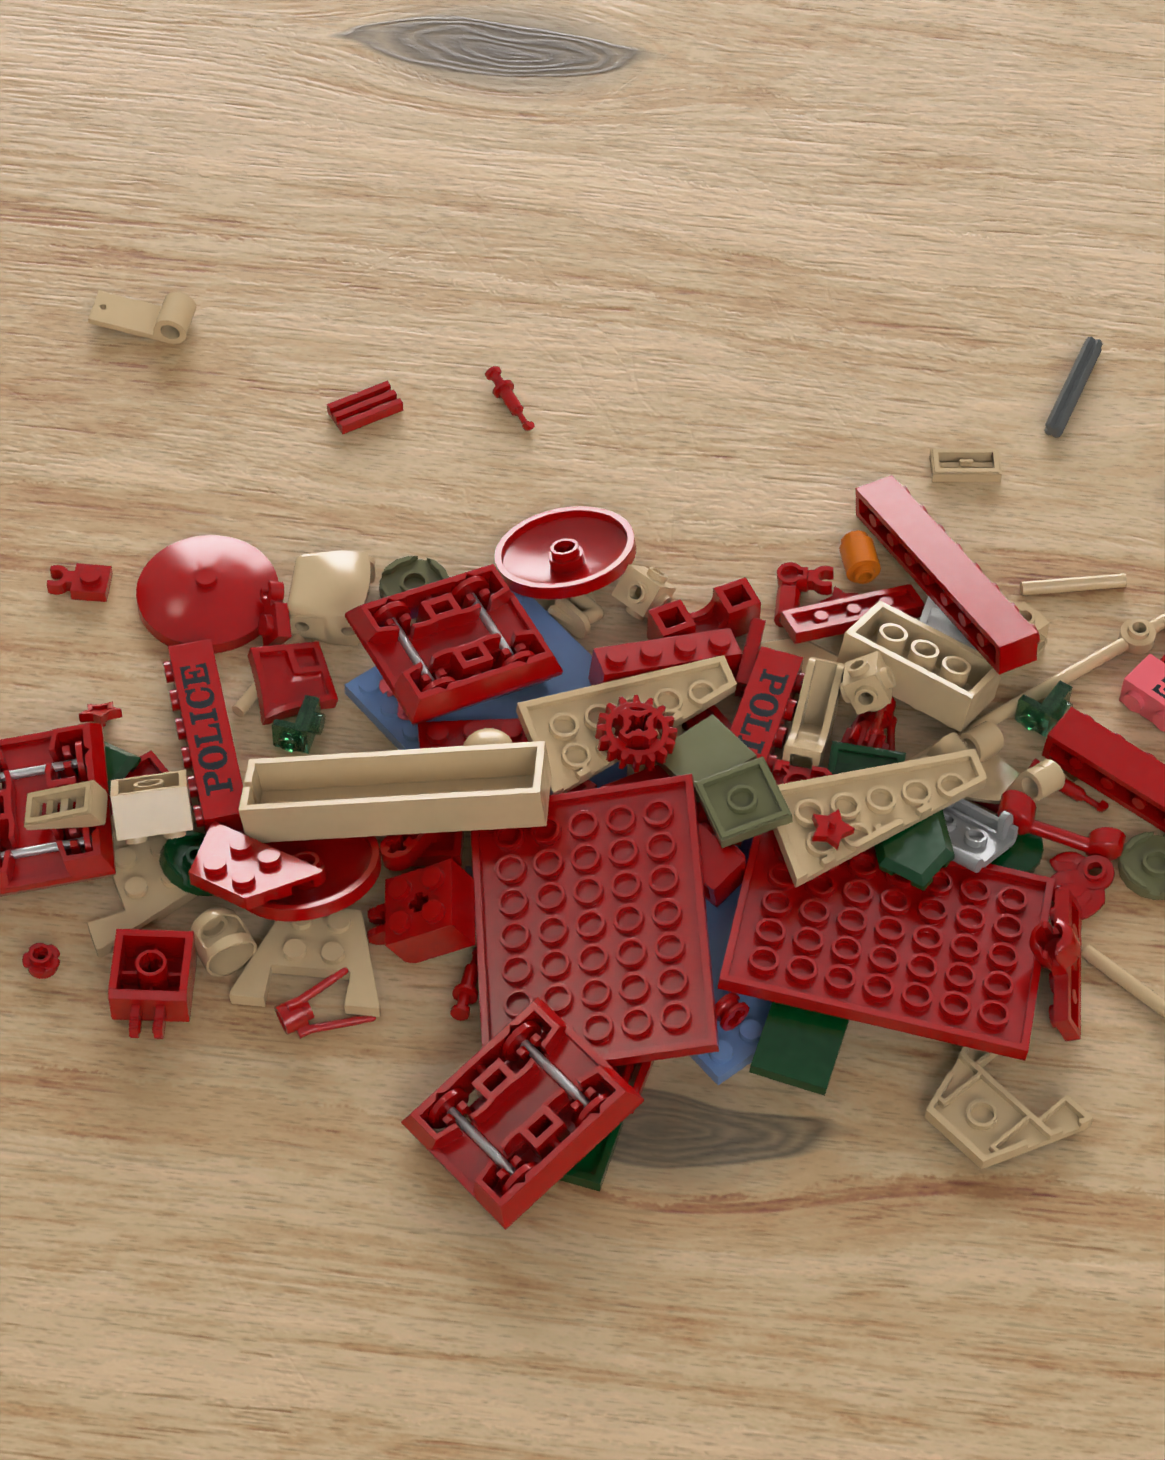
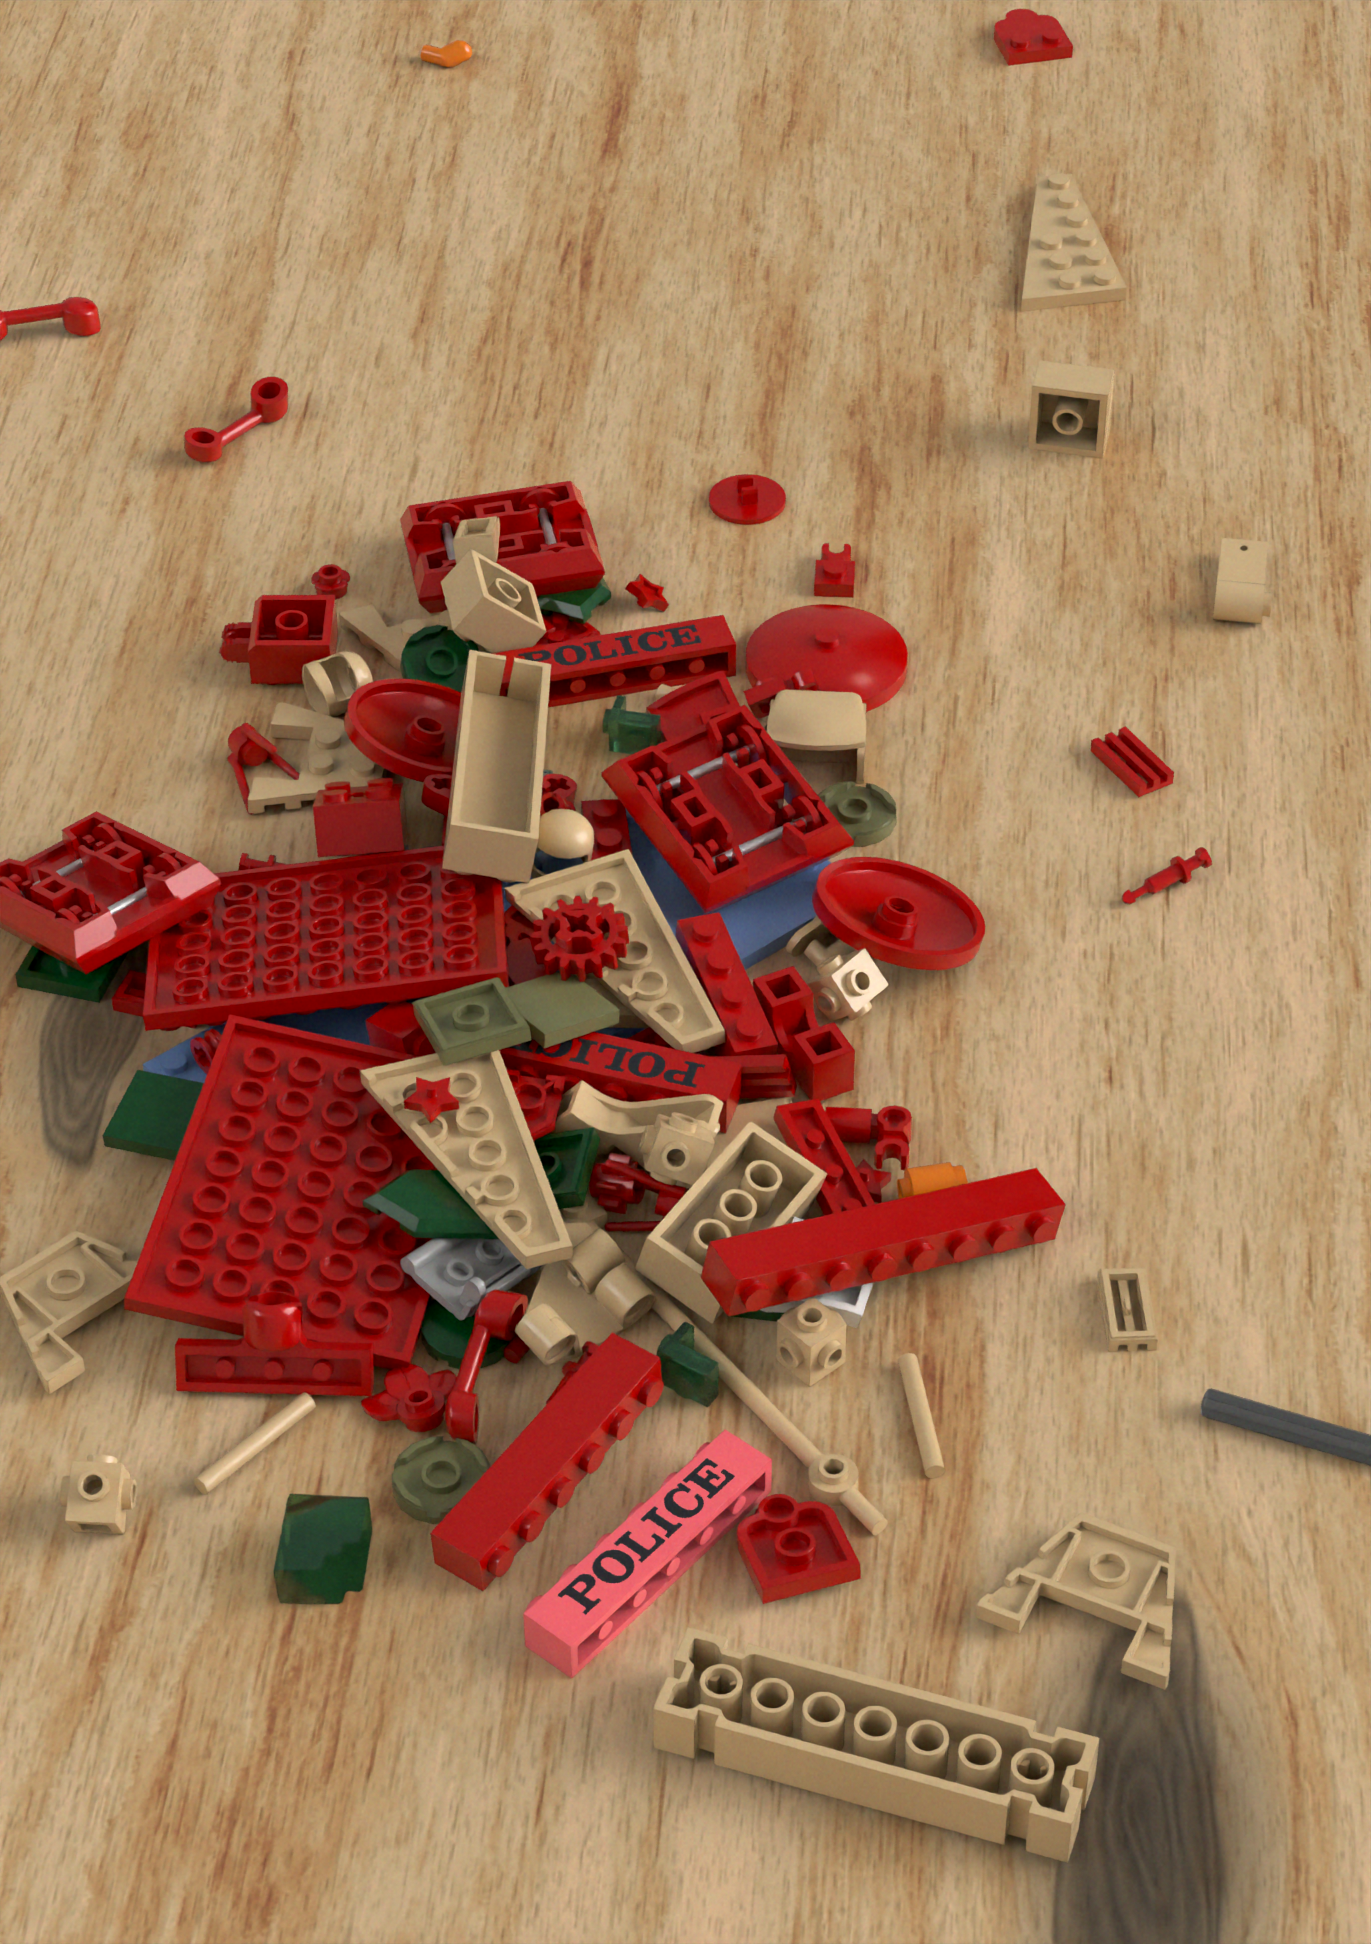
camera: 90 degrees right, 10 degrees down
wing [189,821,325,910] -> none

